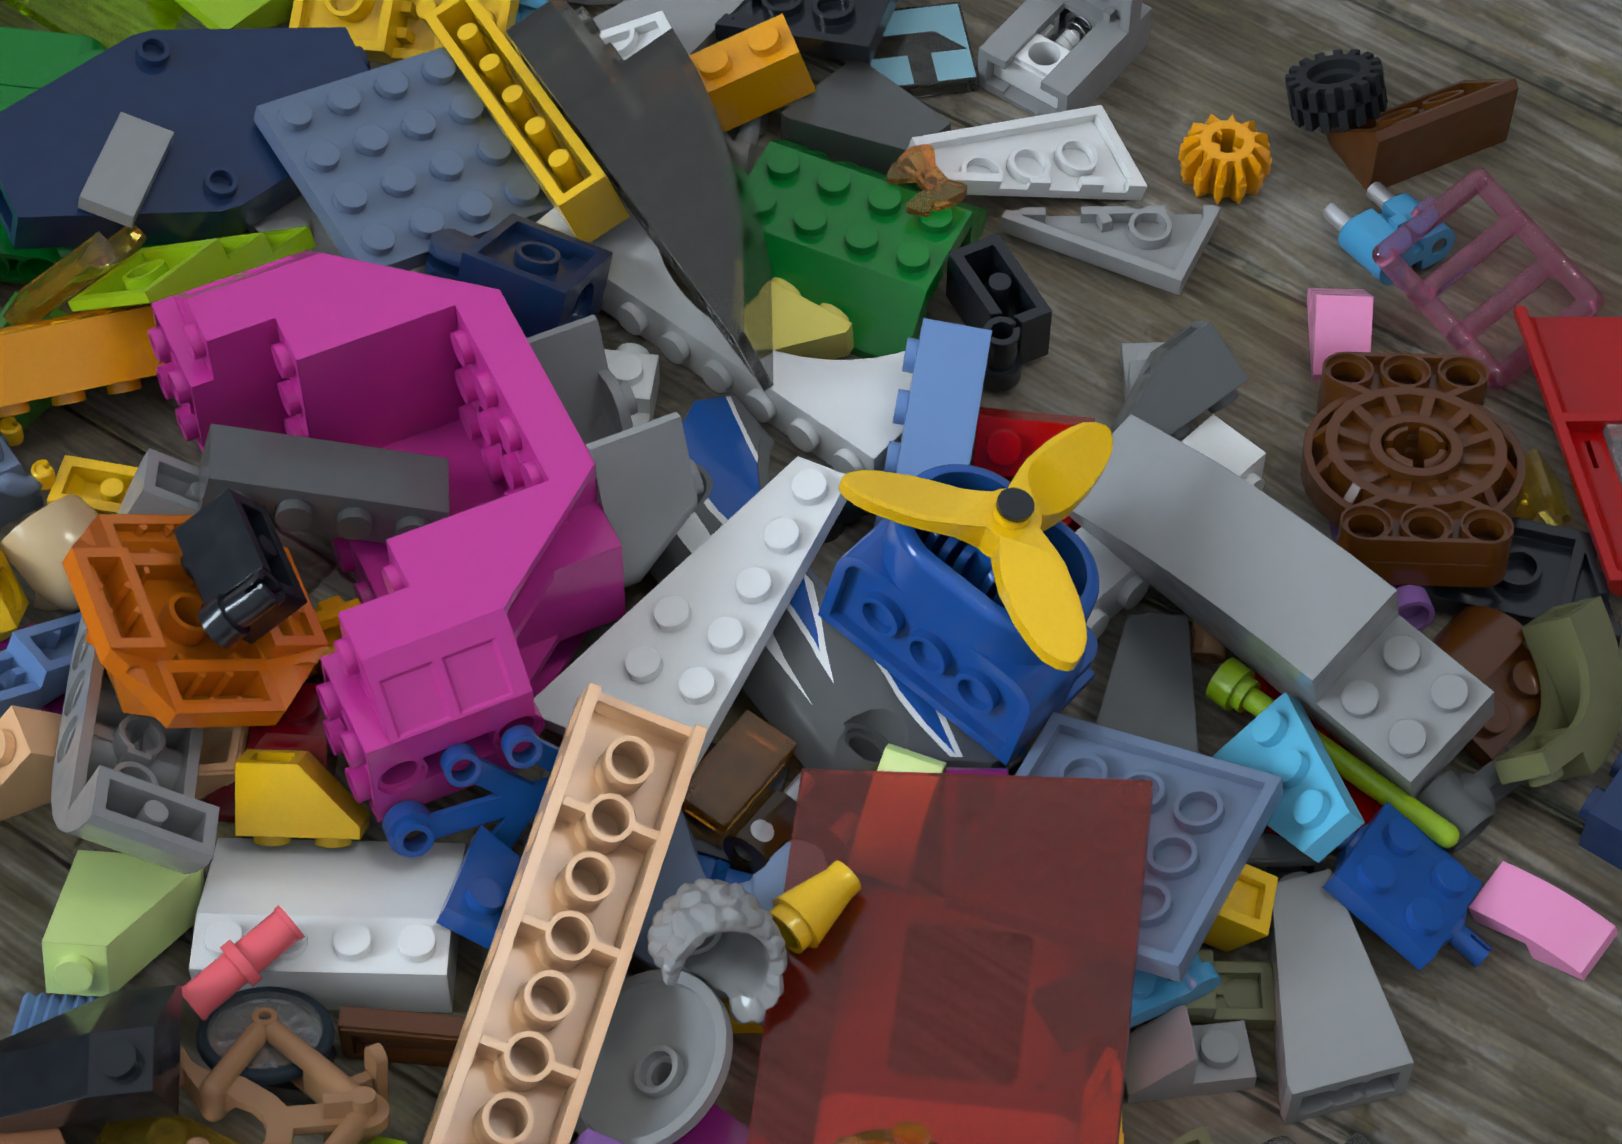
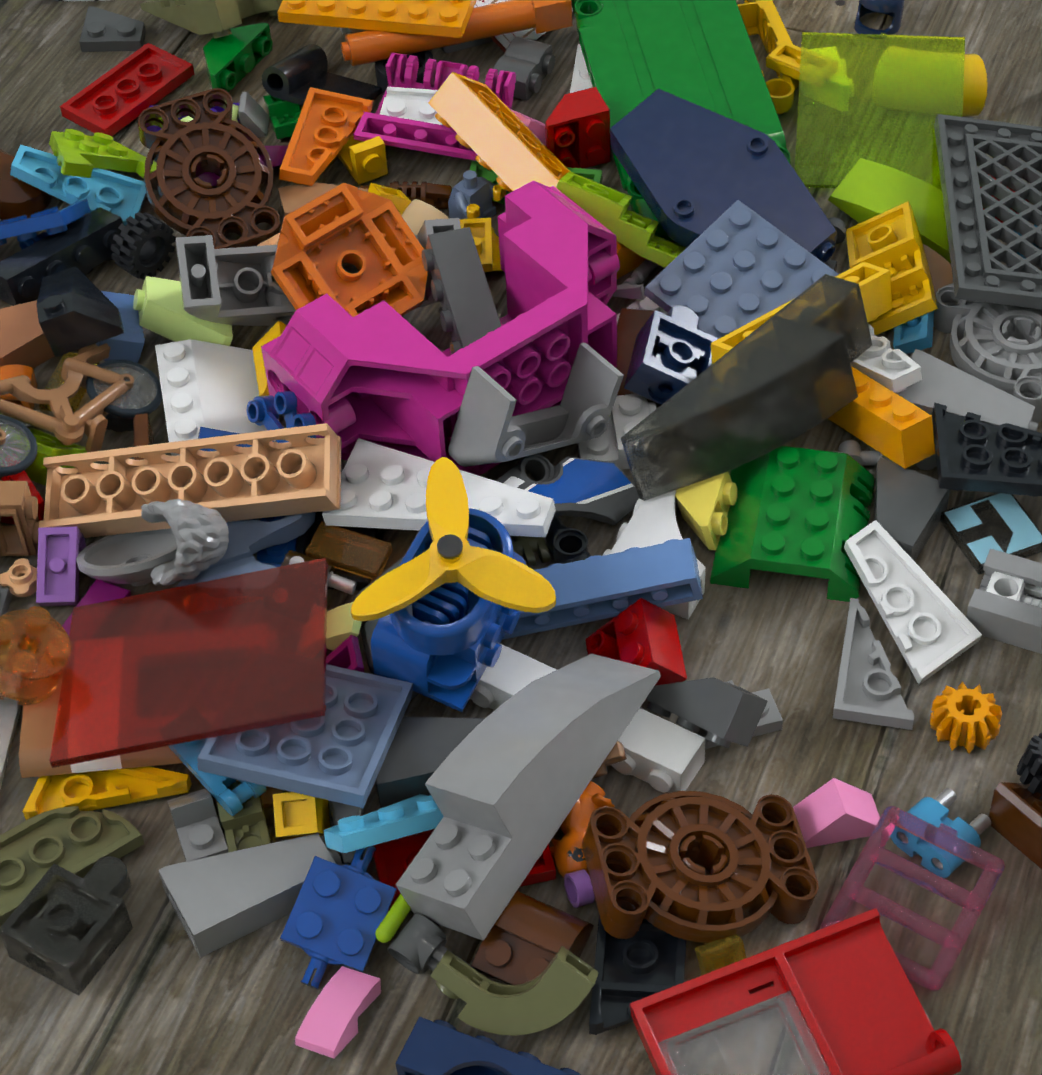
camera: 80 degrees right, 5 degrees down
clear yellow slope [3,224,147,325] -> none
light grey tile [78,112,174,228] -> none
black hinge [173,489,308,649] -> none
coral pin [180,905,305,1021] -> none
yellow cone [769,860,862,954] -> none
clear orange piece [887,144,967,217] -> none
black hinge [946,233,1052,391] -> none

